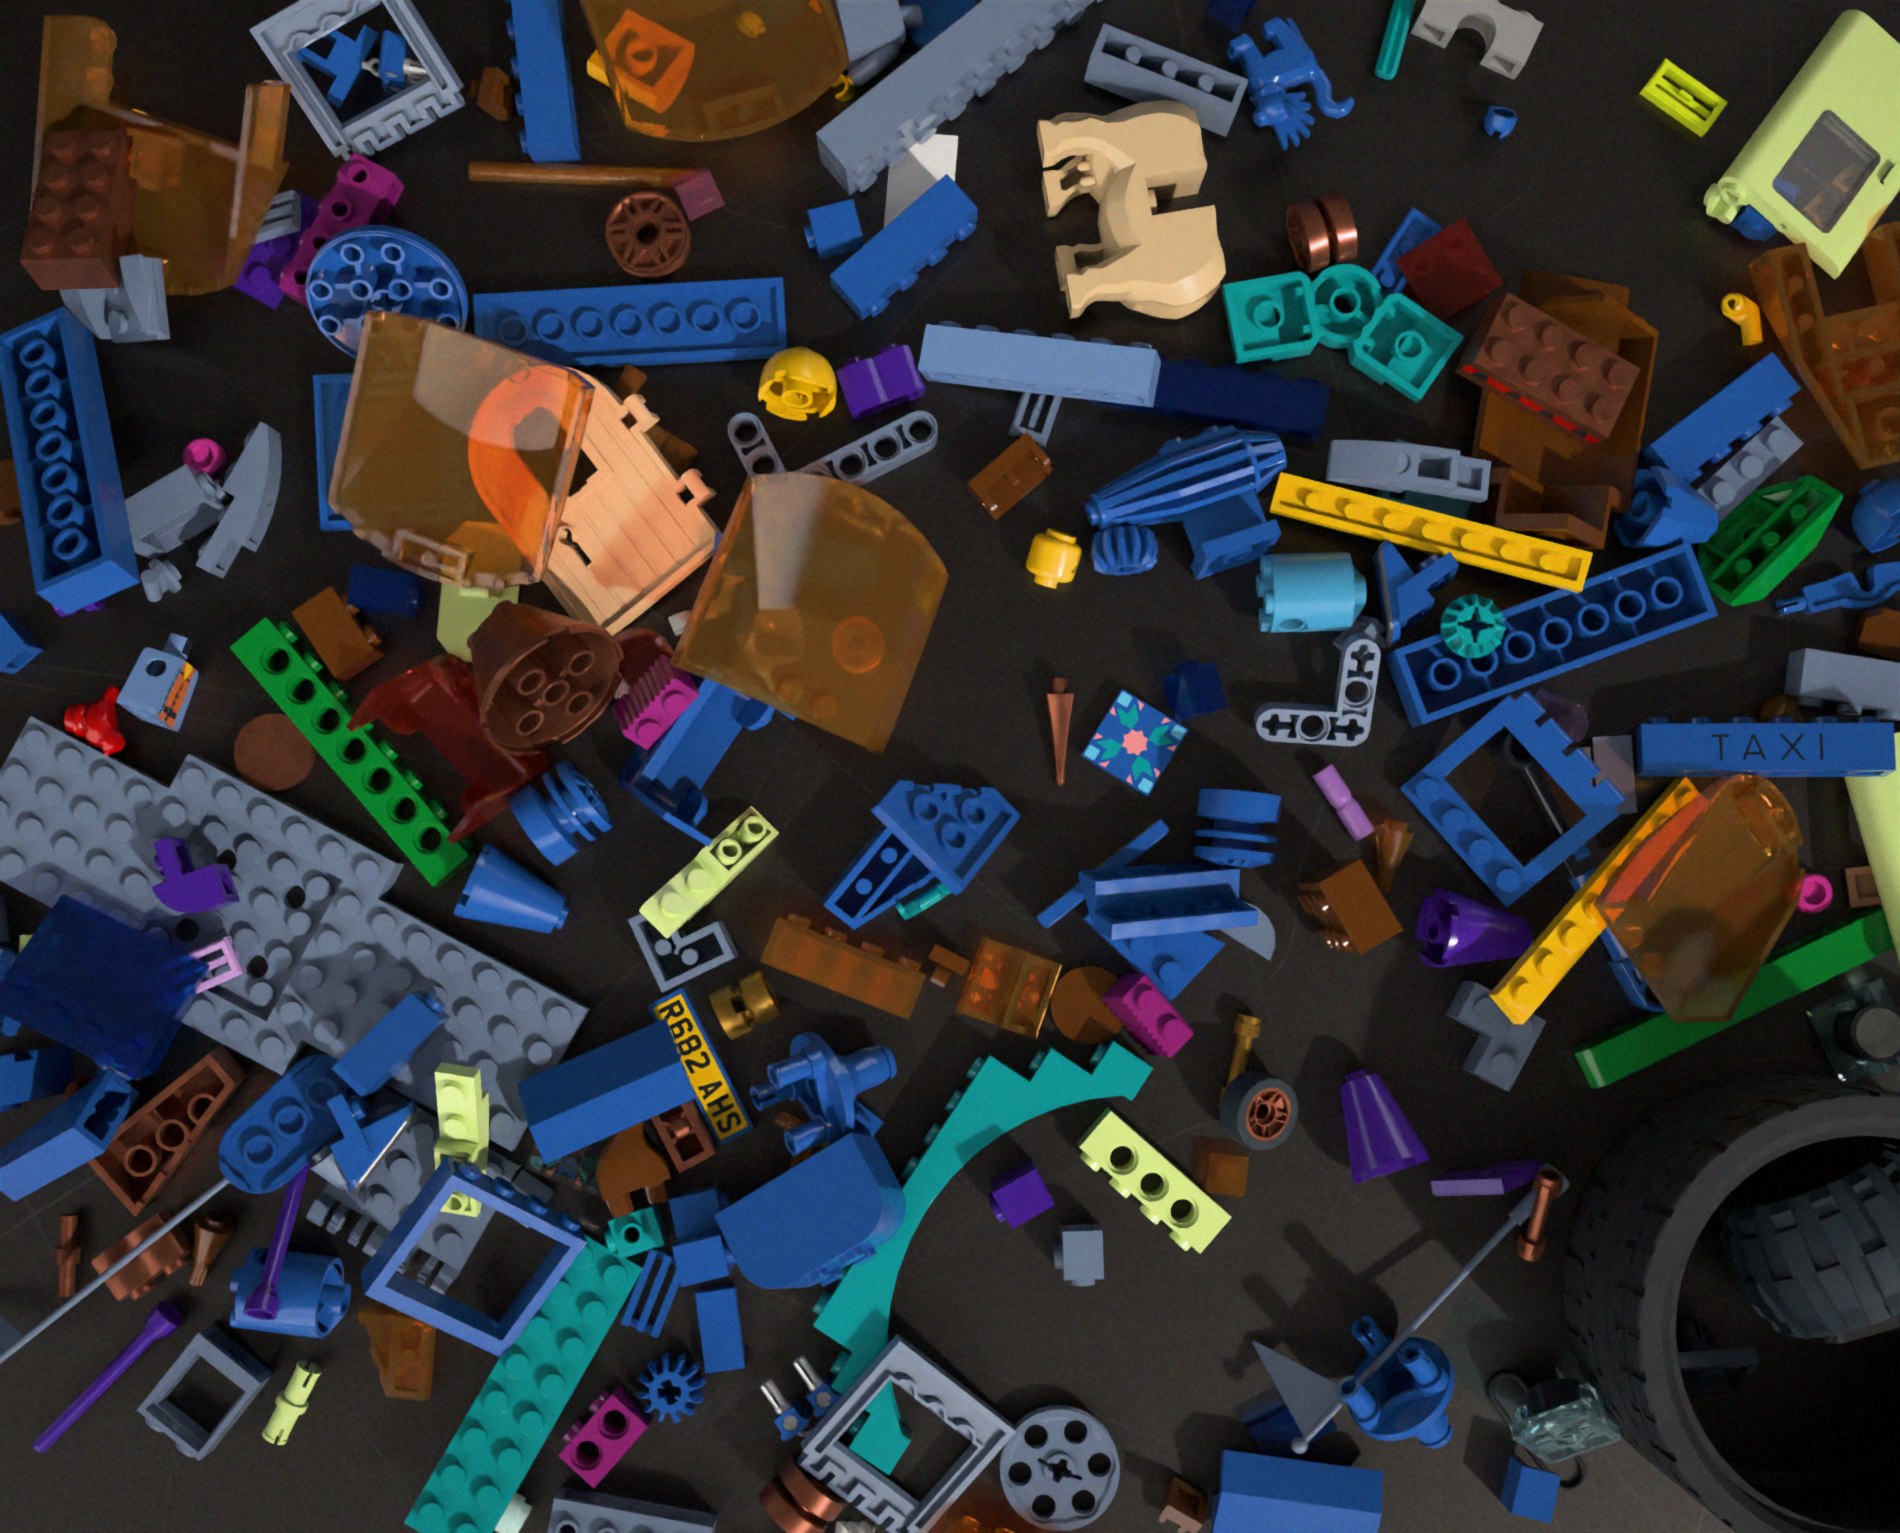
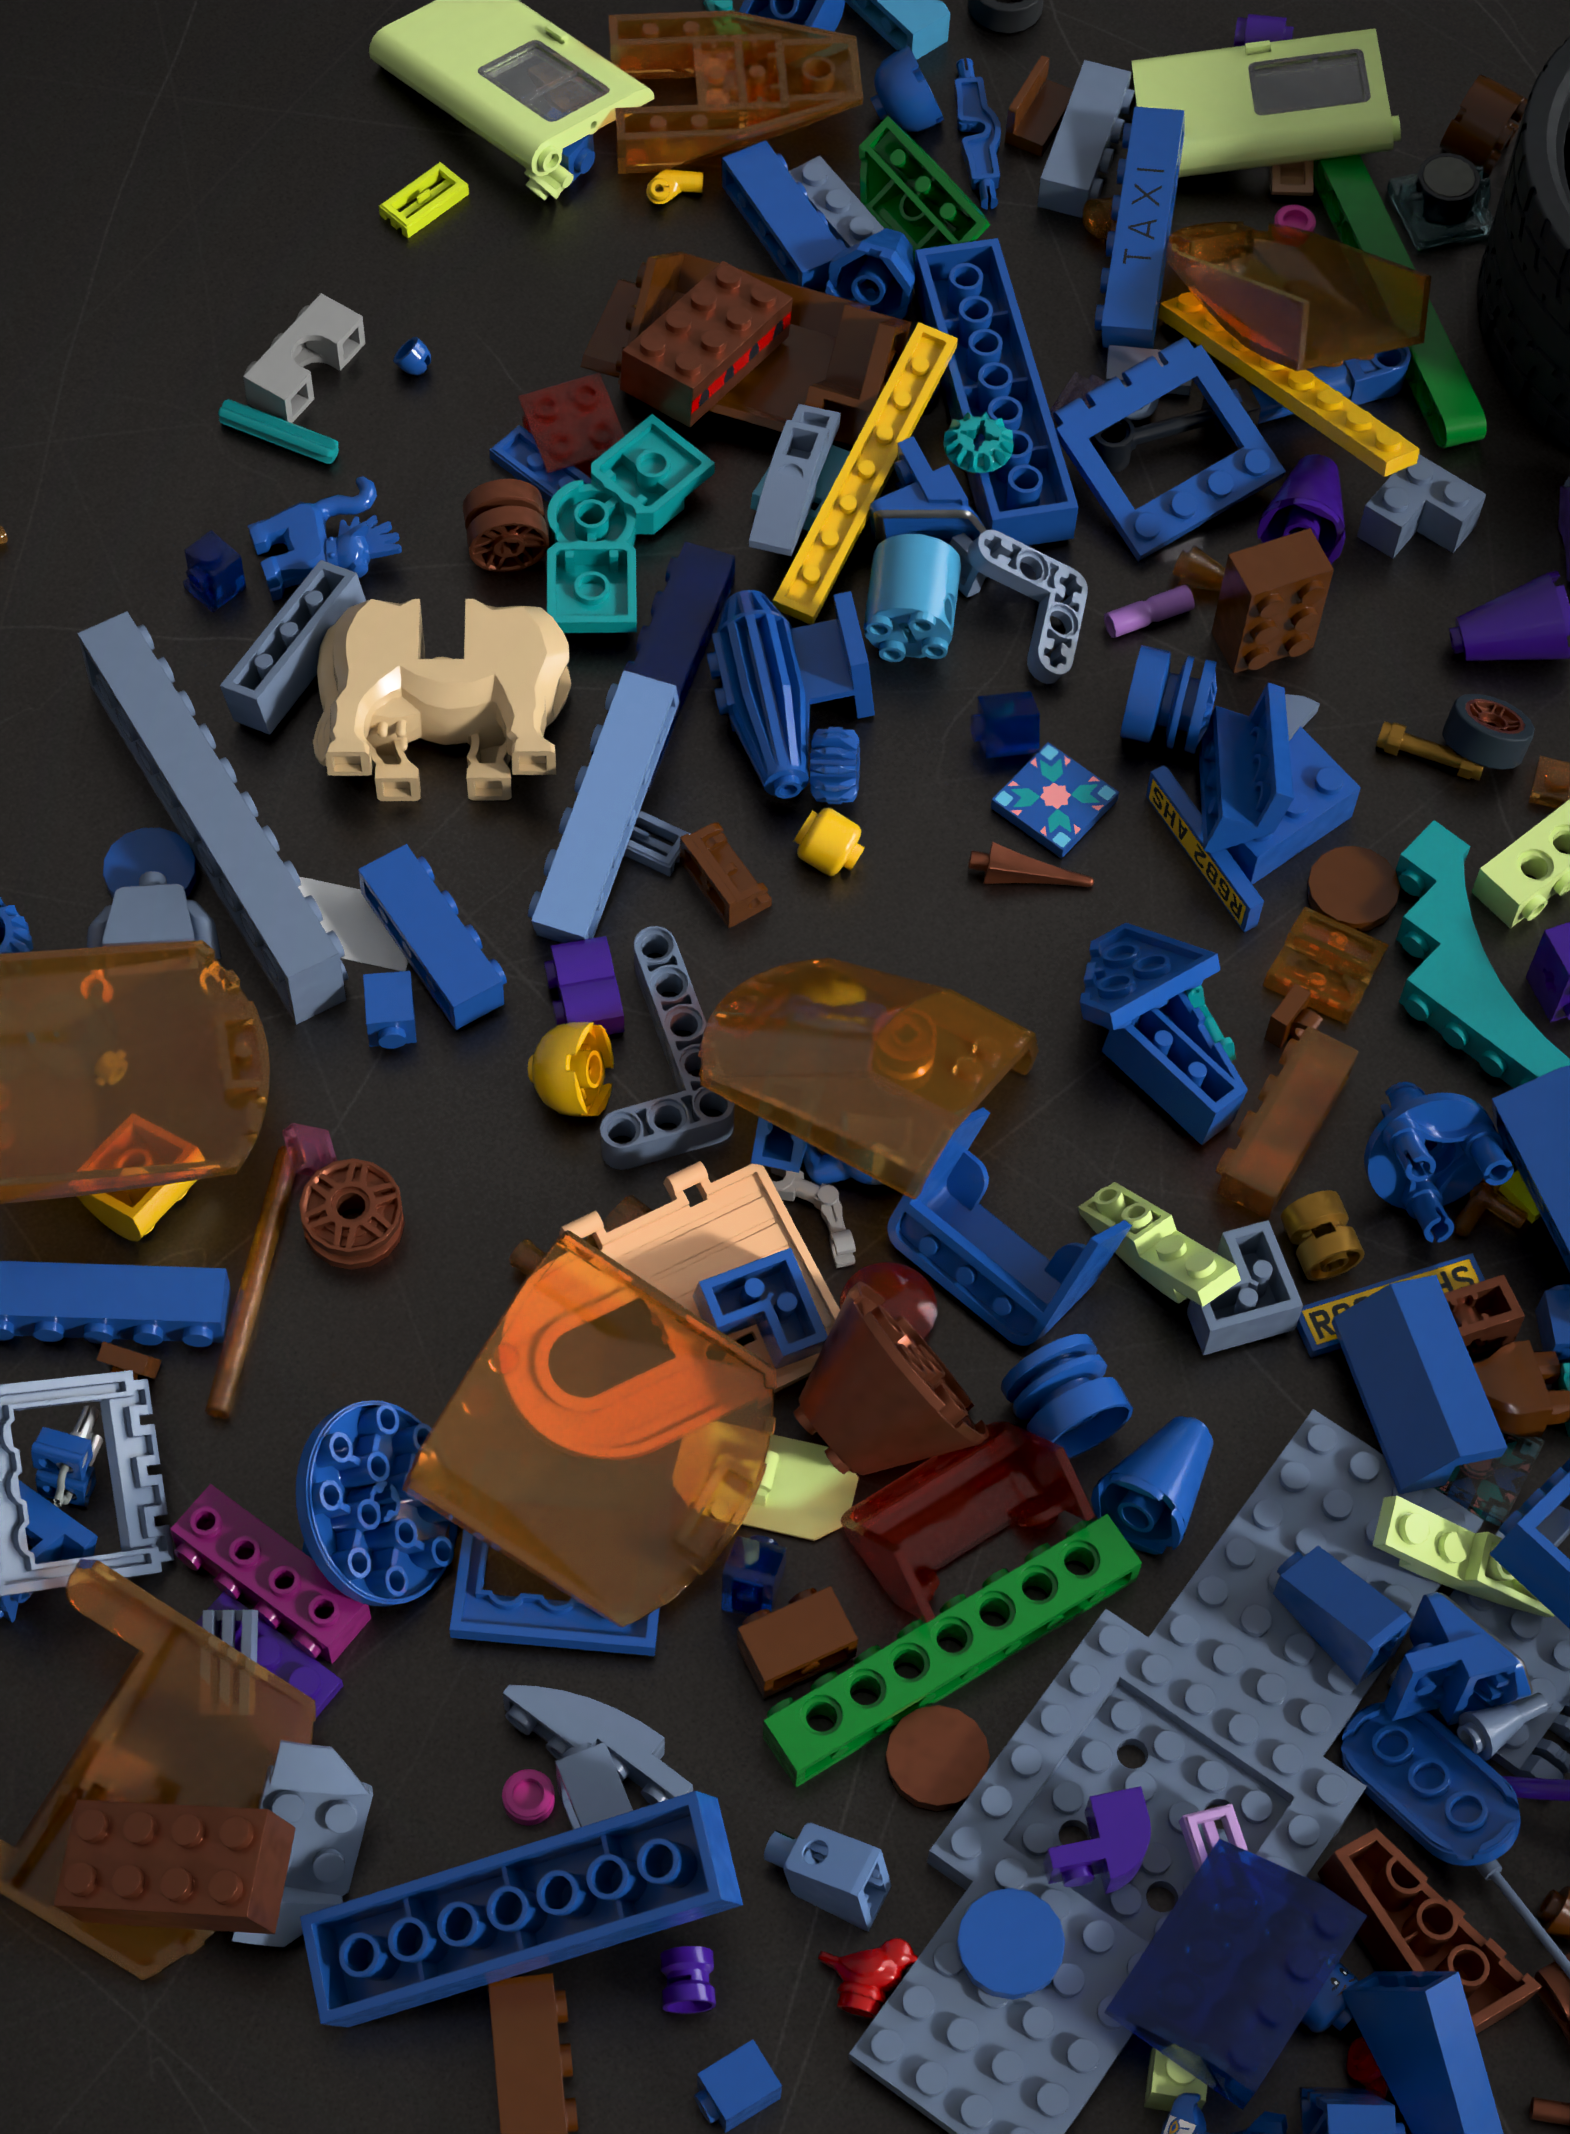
camera: 80 degrees left, 25 degrees down
blue plate [473,277,788,375] -> none
magenta brick [612,654,700,750] -> none
magenta brick [1102,972,1194,1057] -> none
none -> blue brick [693,1248,828,1370]
none -> blue tile [956,1888,1065,2000]

